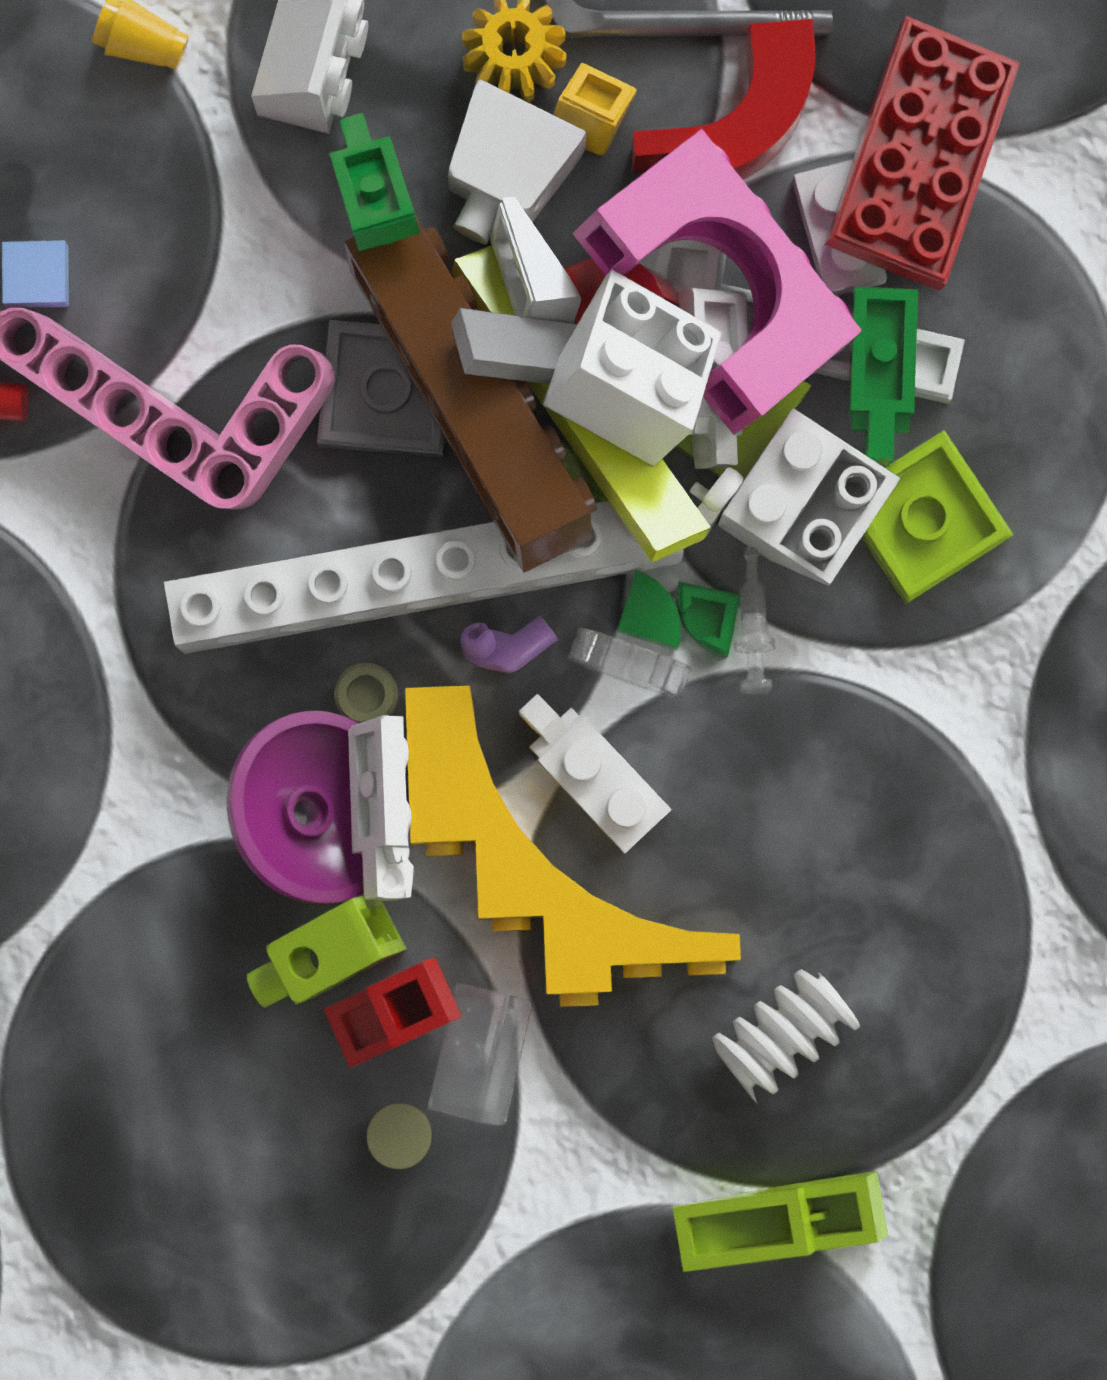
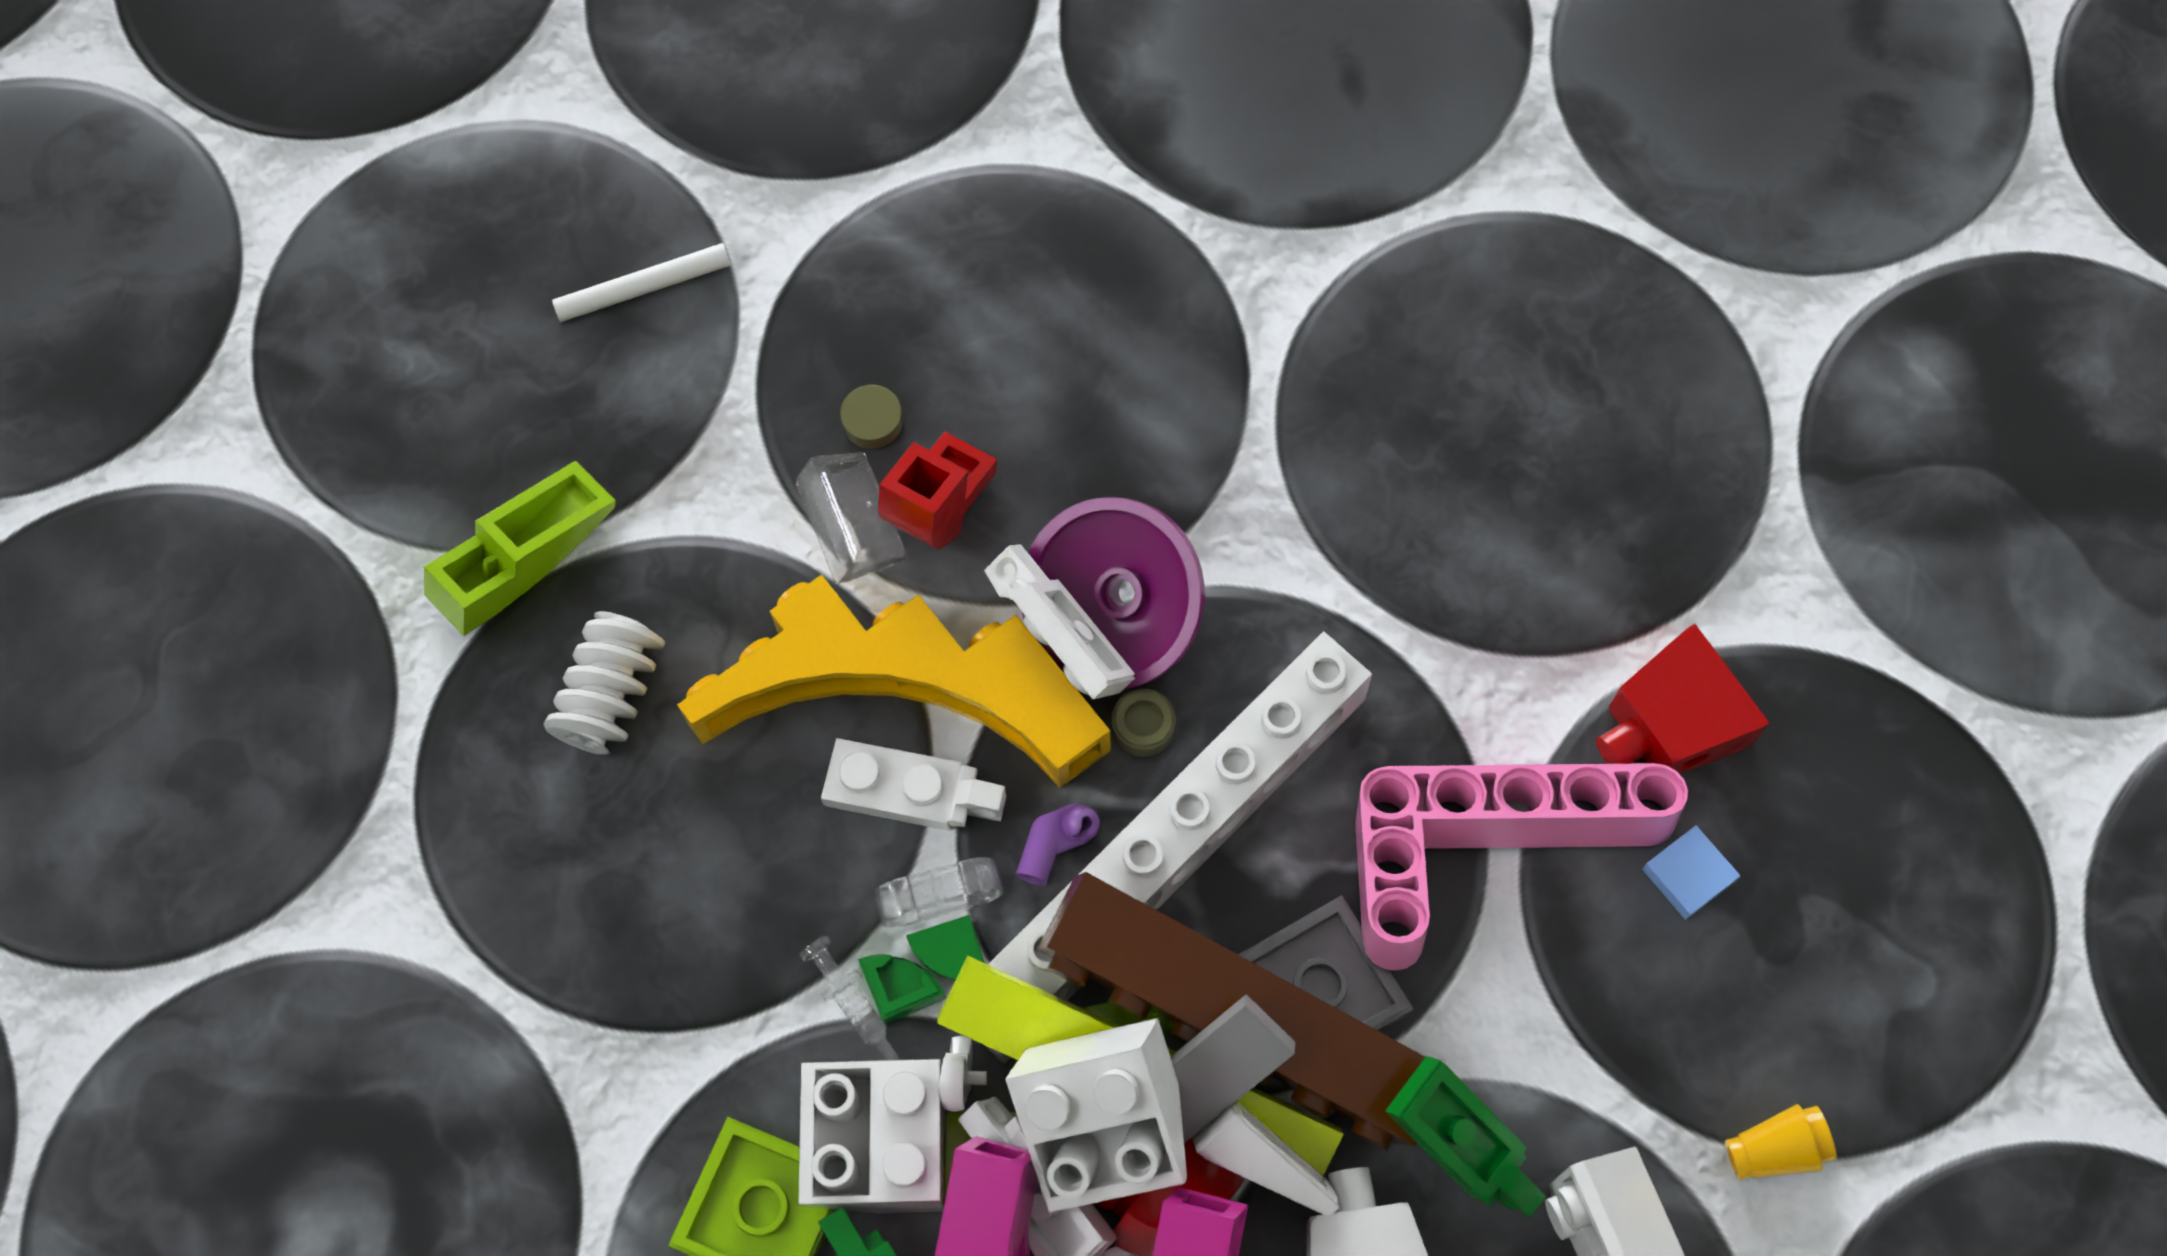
camera: 150 degrees right, 15 degrees down
lime torso [247,896,407,1008] -> none

